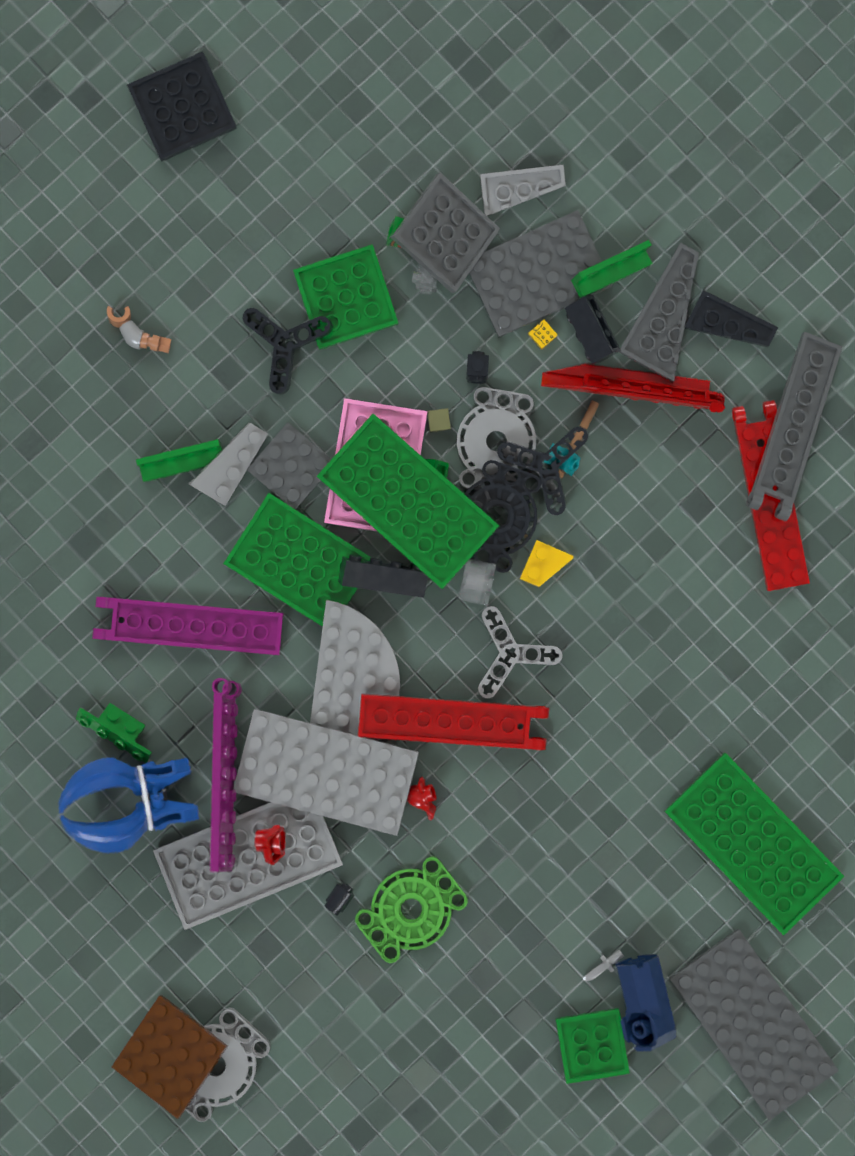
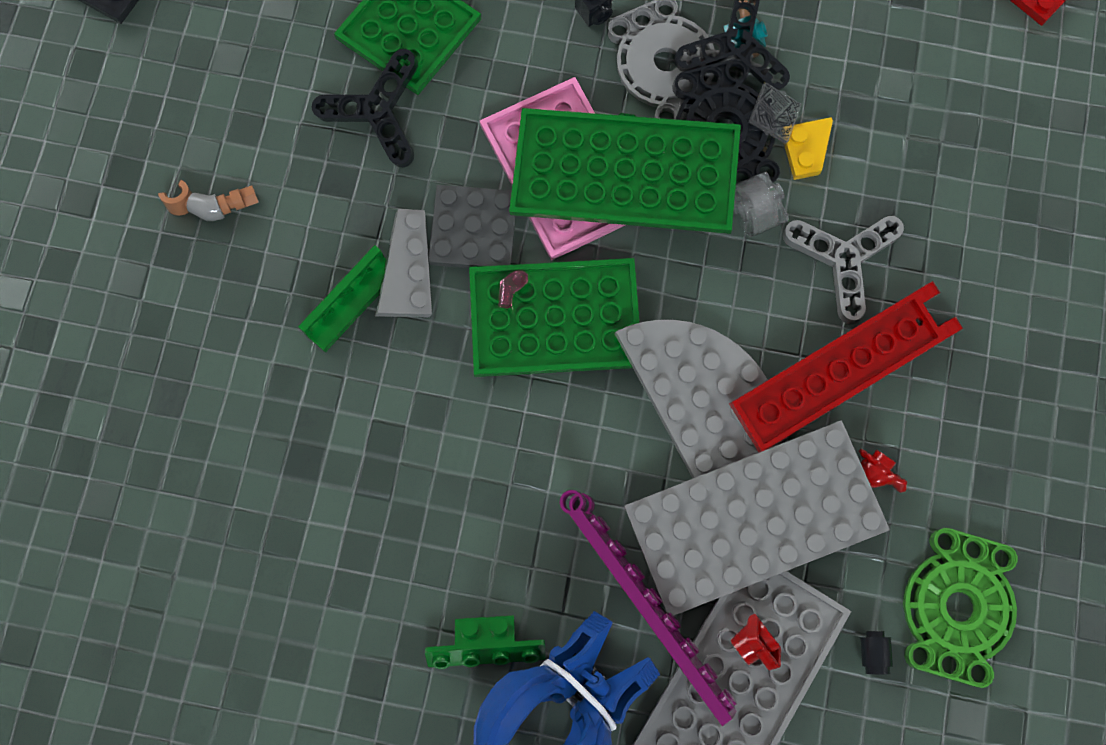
camera: 35 degrees left, 10 degrees down
magenta hinge [92,597,284,655] -> none
black brick [338,555,428,598] -> none
olive tile [427,408,451,433] -> none
none -> clear pink arm [498,270,528,308]
none -> clear piece [749,82,802,144]

